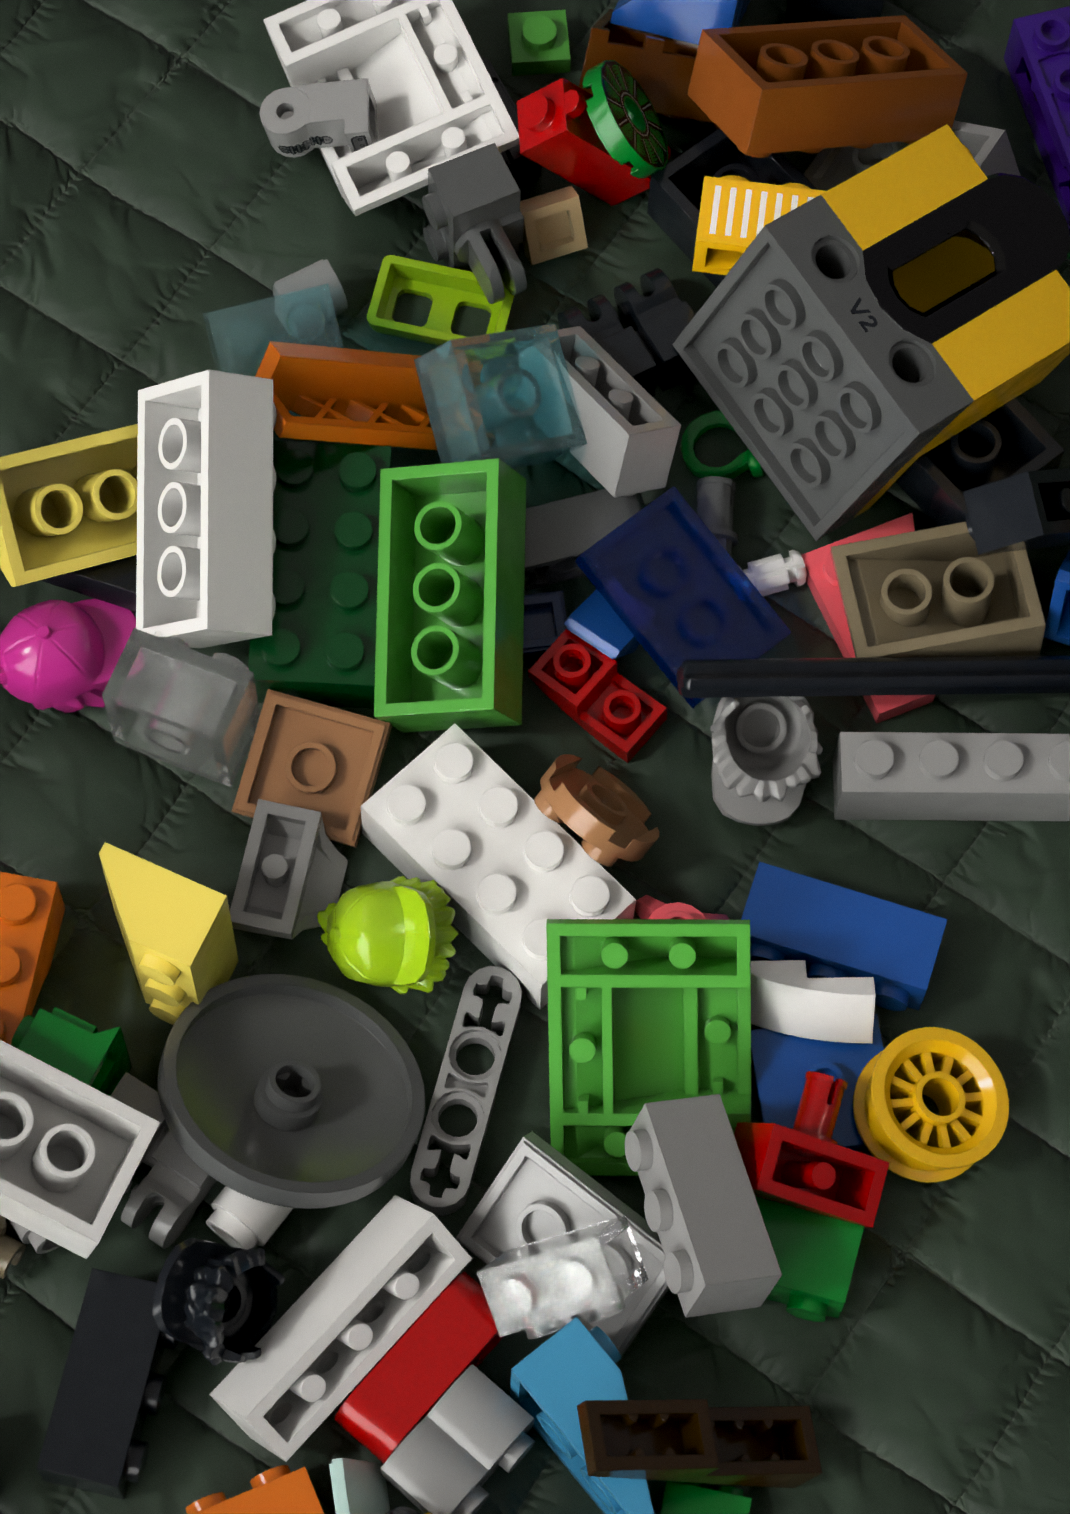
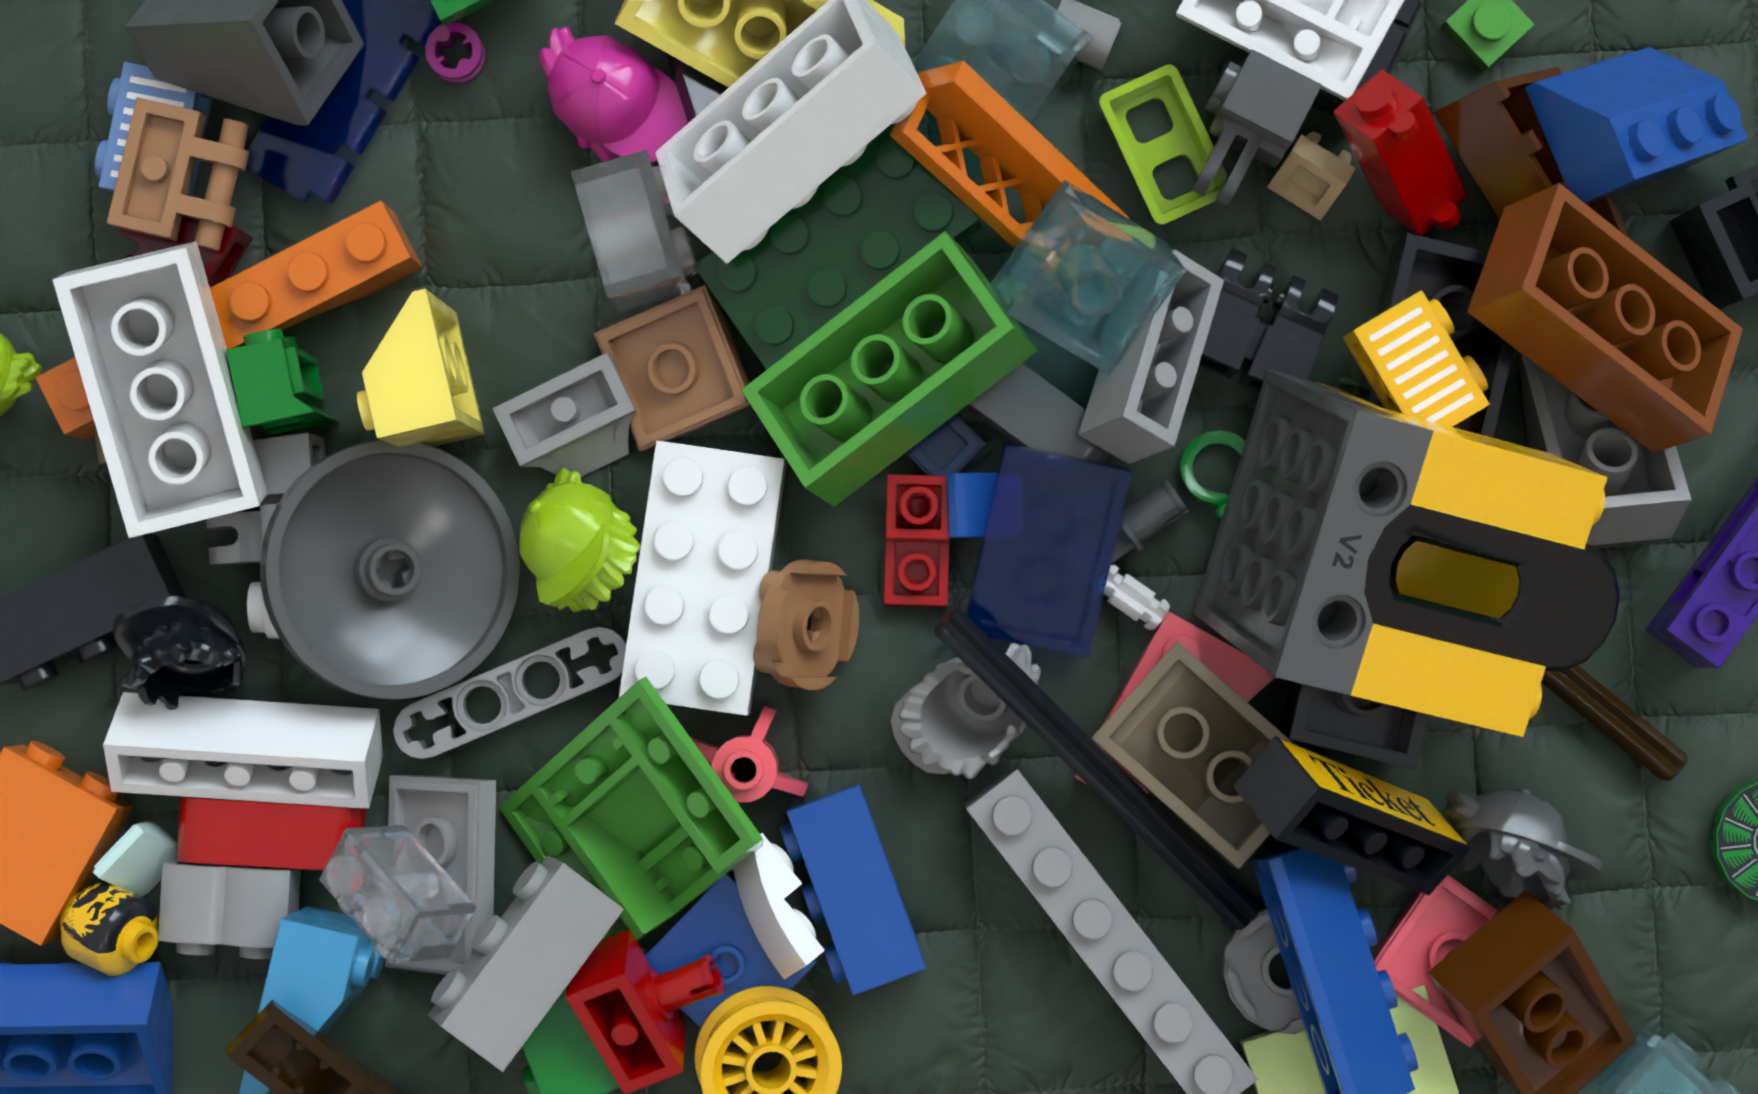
camera: 55 degrees right, 20 degrees up
green tile [582,60,668,178] -> none

